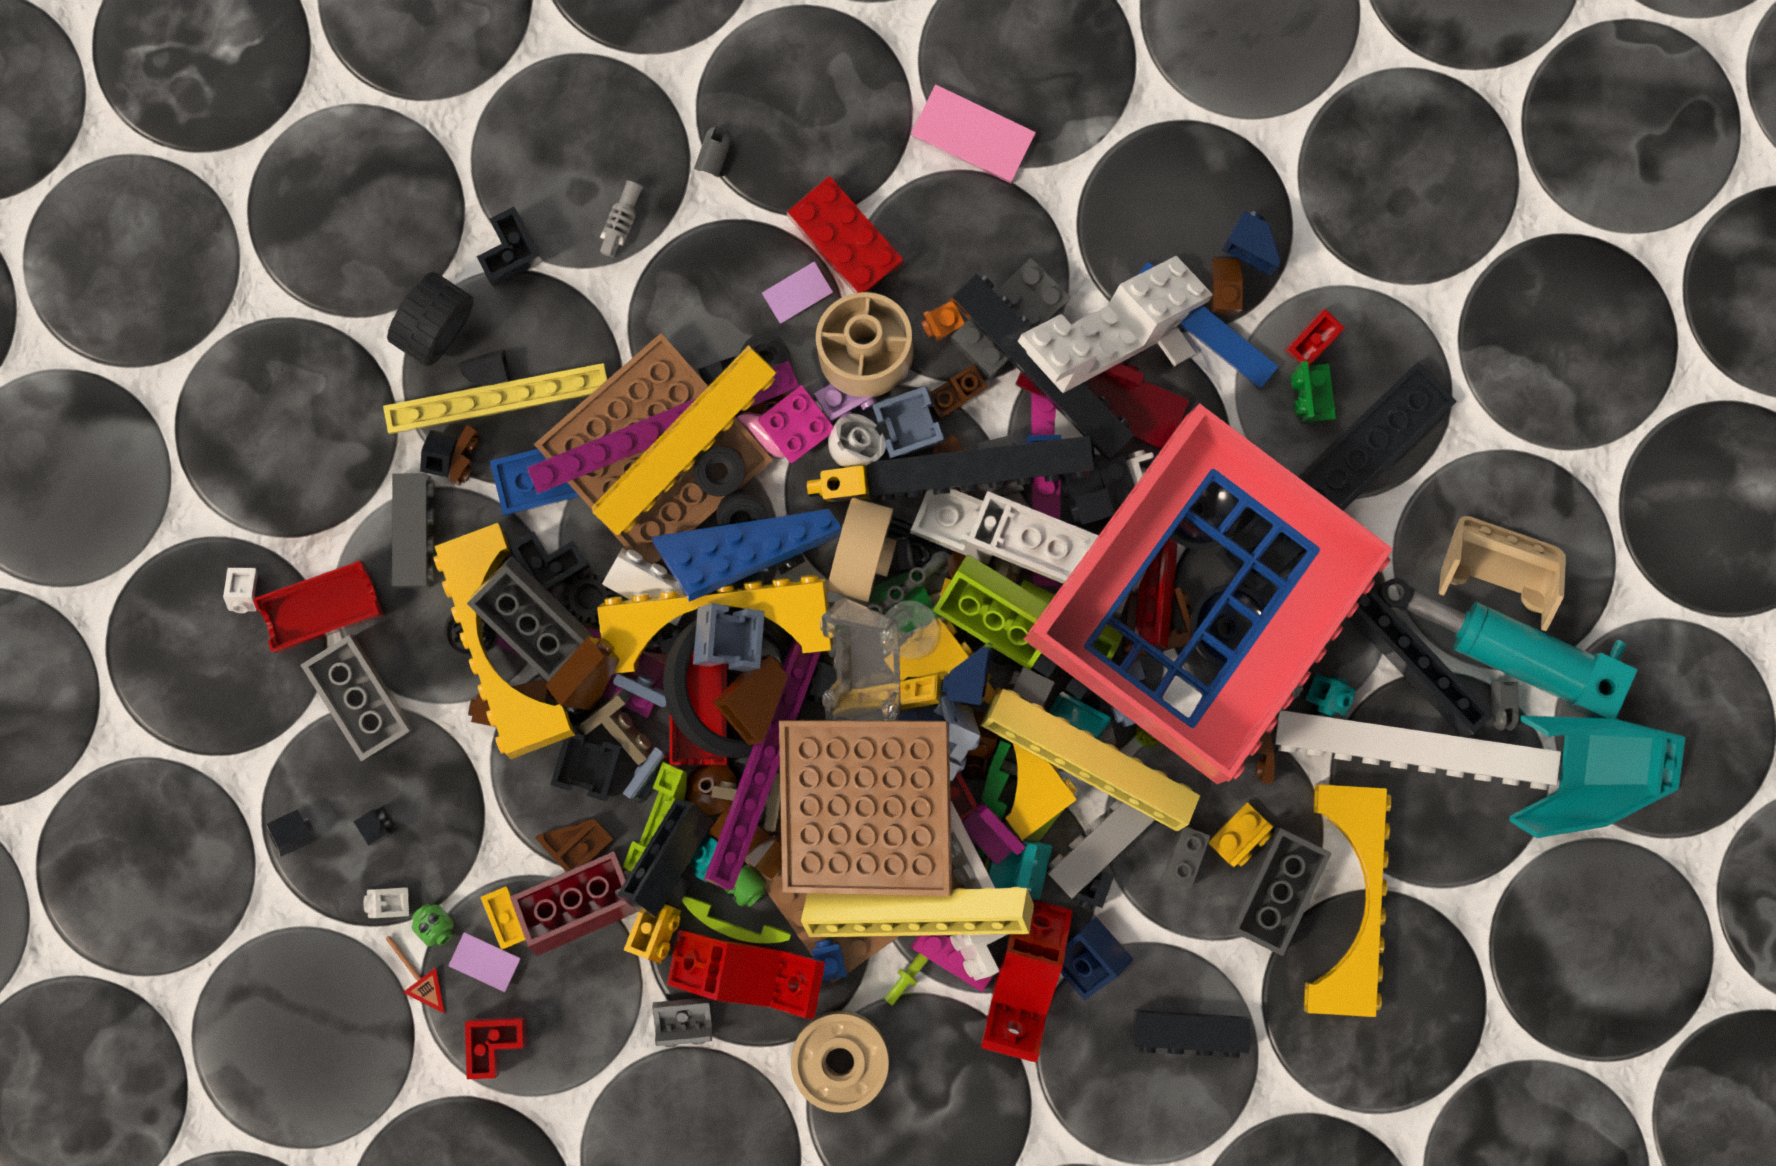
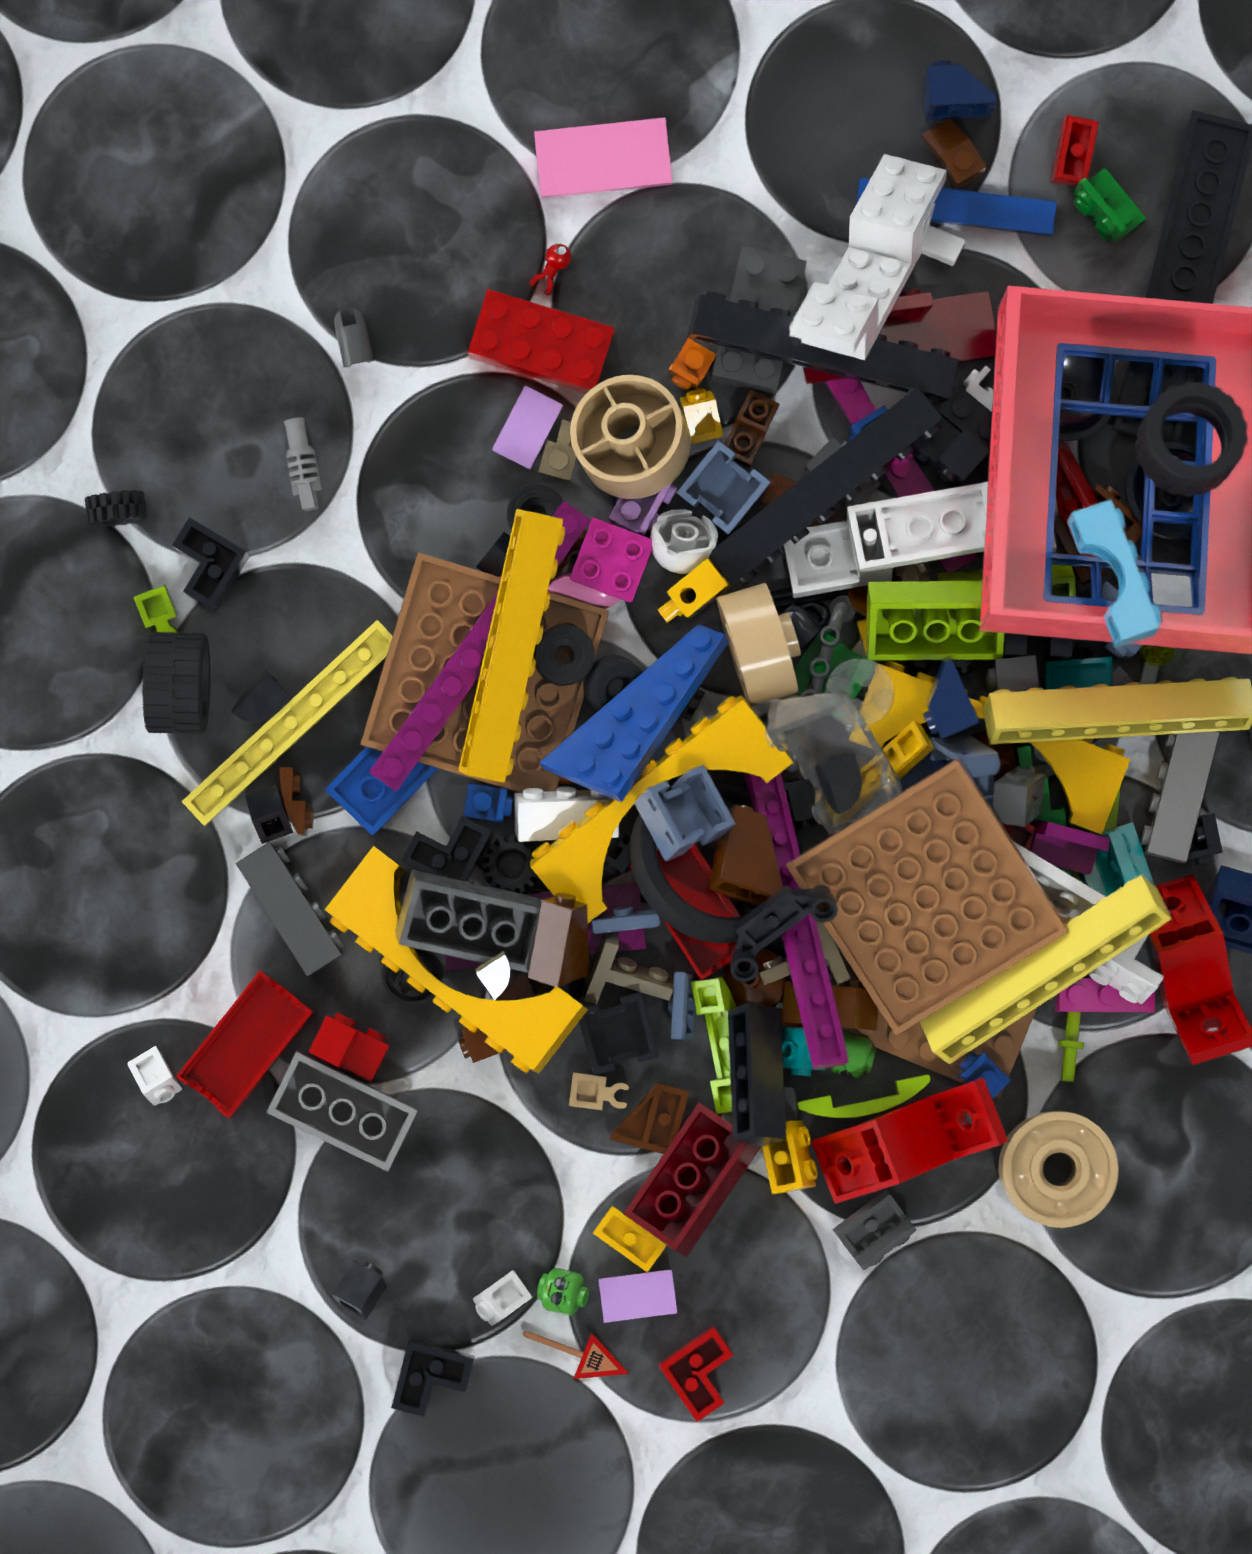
camera: 30 degrees left, 0 degrees up
black brick [354,806,398,846] -> none
none -> black tyre [84,490,147,527]
none -> lime plate [133,584,179,633]
none -> red brick [308,1013,391,1082]
none -> black brick [391,1339,475,1417]
none -> blue bracket [463,783,514,823]
none -> tile [475,951,510,999]
none -> red arm [530,244,572,295]
none -> dark tan plate [538,420,577,482]
none -> tan plate [569,1072,629,1110]
none -> yellow bracket [679,389,723,444]
none -> black plate [730,885,838,982]
none -> black brick [815,753,862,814]
none -> dark grey brick [992,766,1045,827]
none -> medium azure arch [1067,500,1162,648]
none -> black tyre [1135,382,1248,496]

